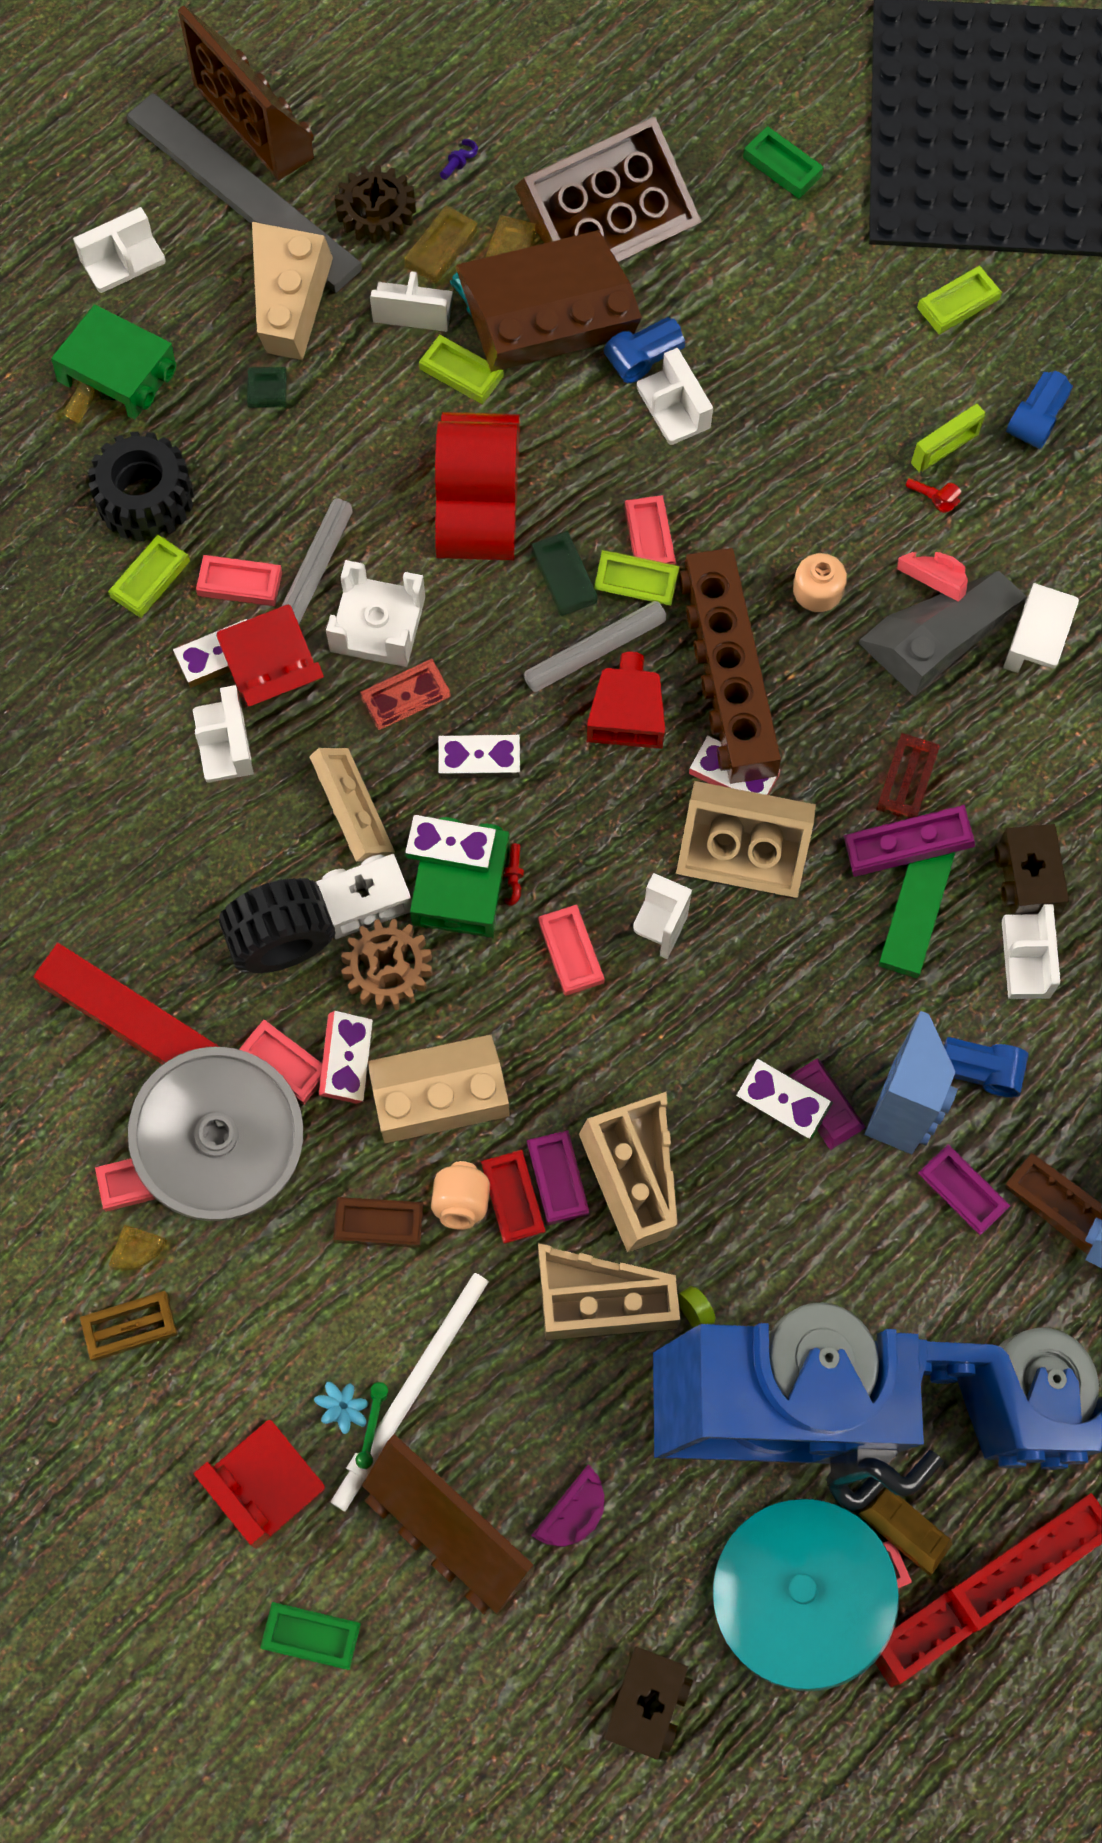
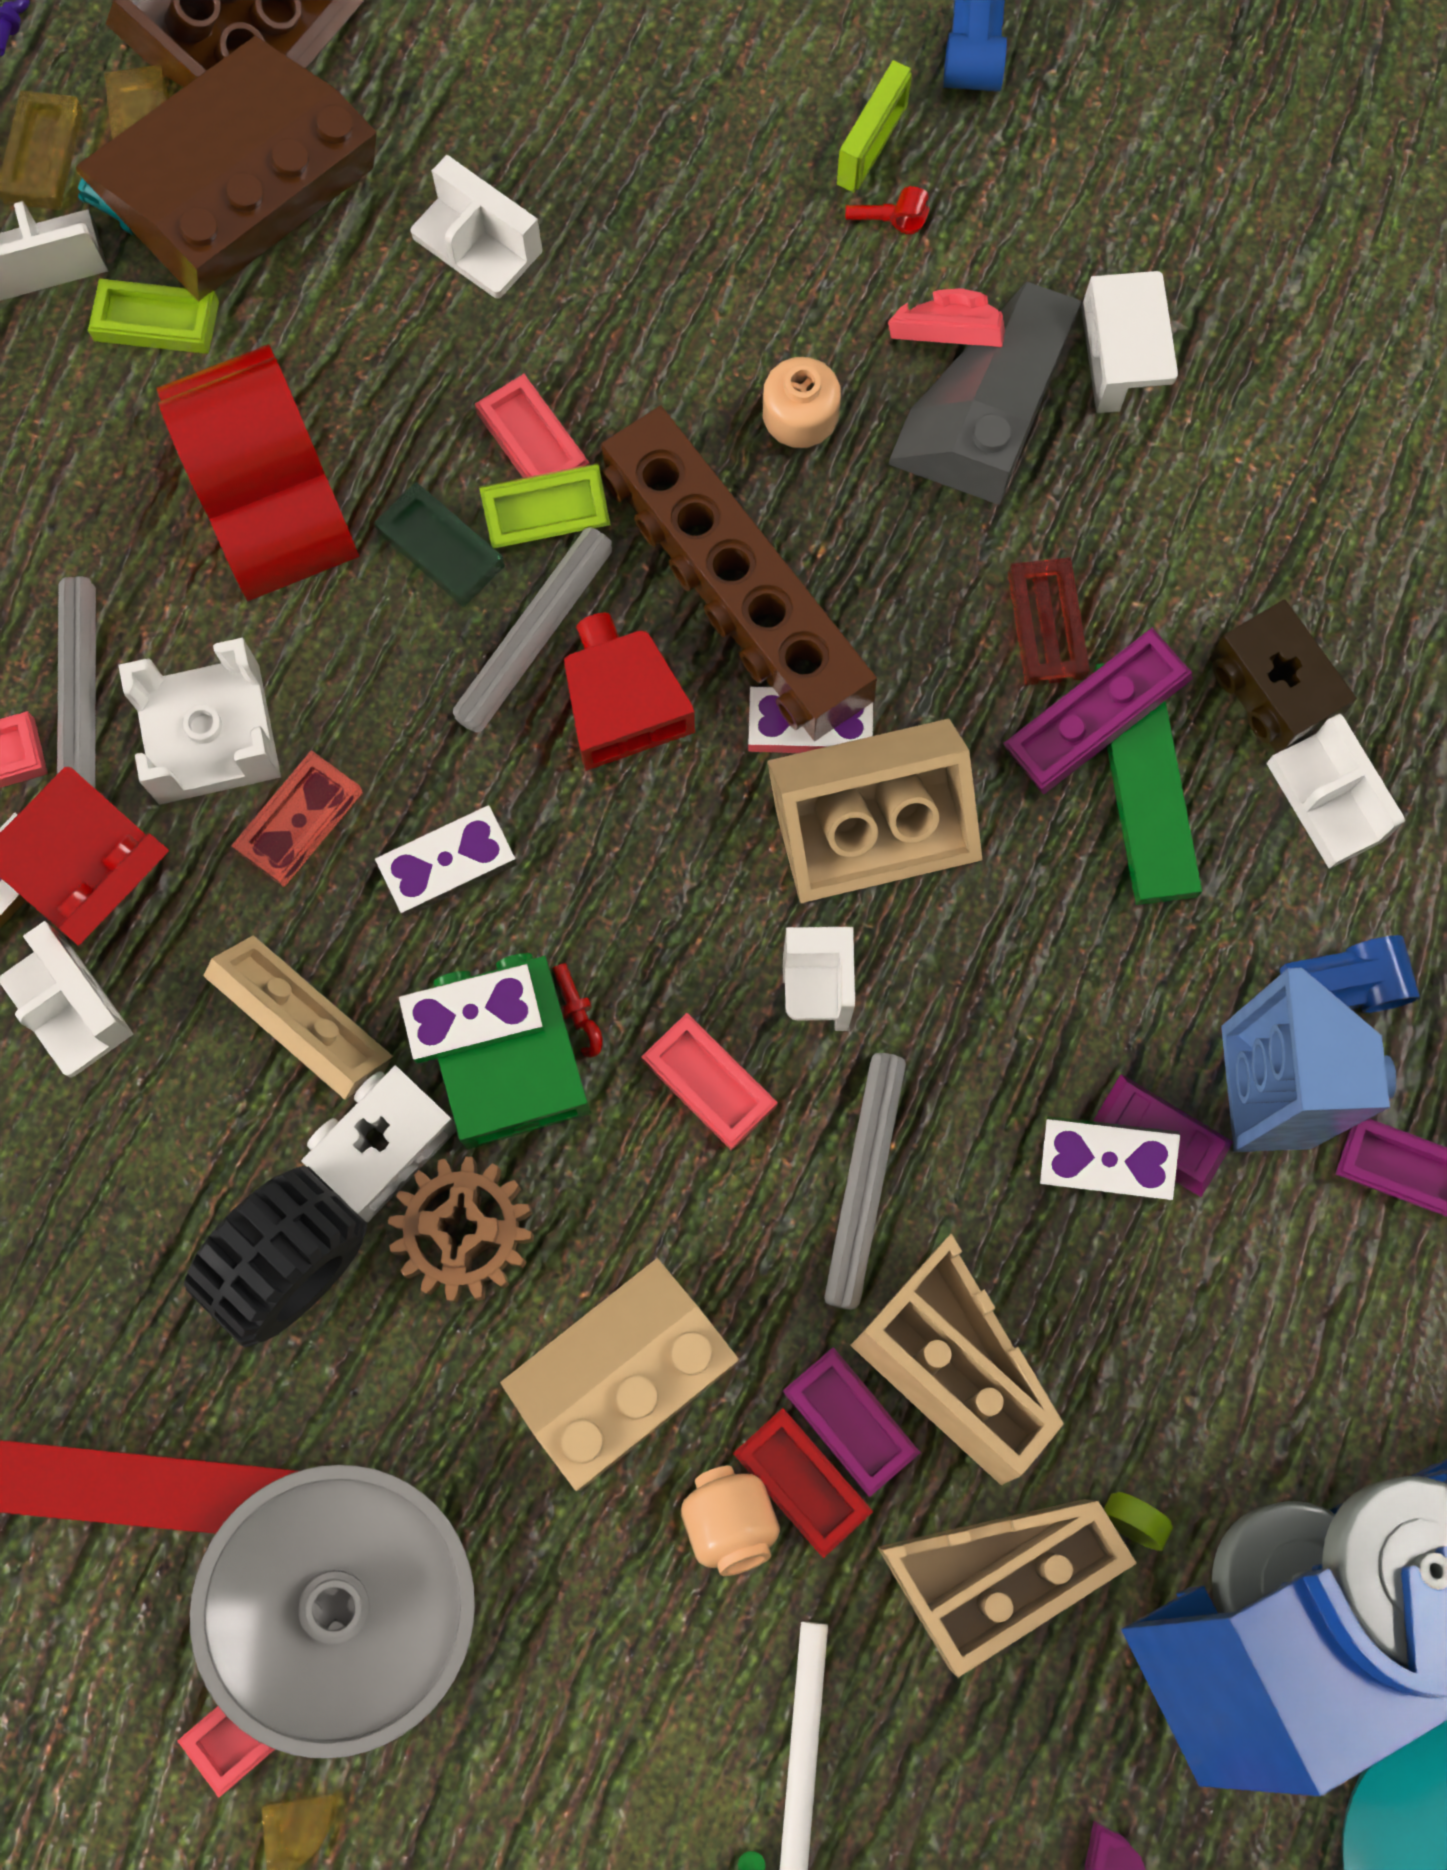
camera: 25 degrees left, 5 degrees up
coral tile [239,1020,322,1105] -> none
tile [319,1011,373,1104] -> none
reddish brown tile [333,1197,424,1248] -> none
blue piece [603,317,685,383] -> none
none -> light grey axle [824,1053,906,1310]

